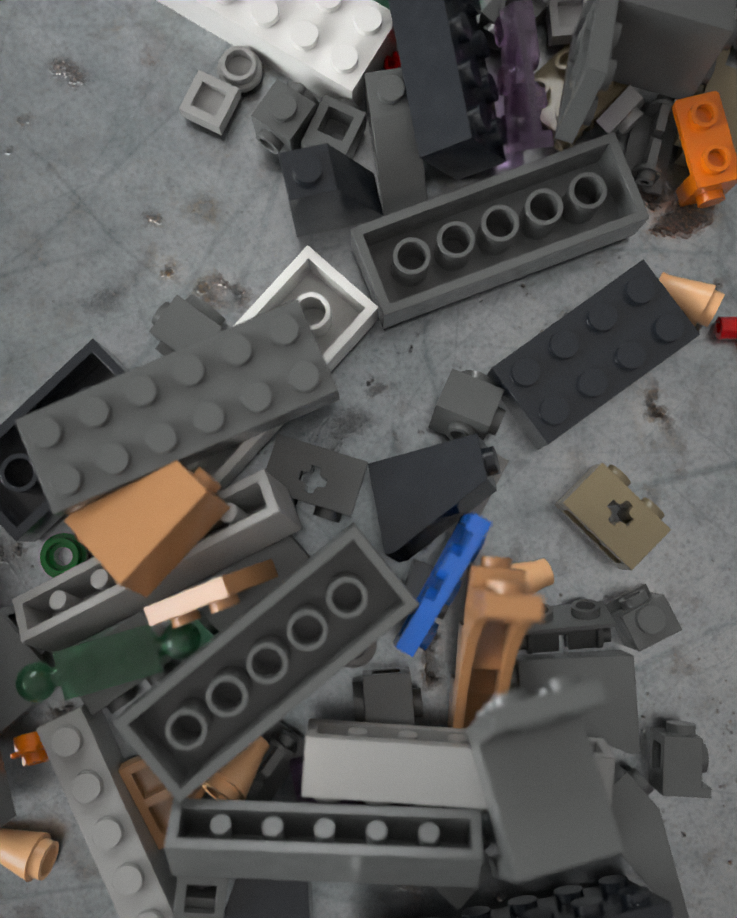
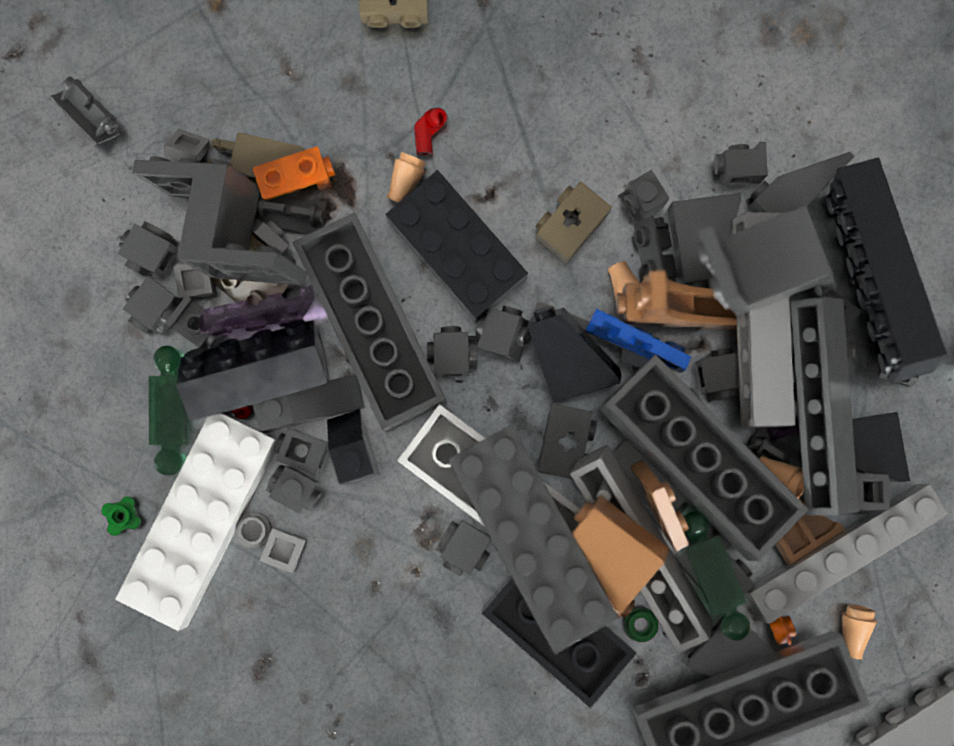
camera: 90 degrees left, 0 degrees up
none -> dark grey brick [427,326,477,377]

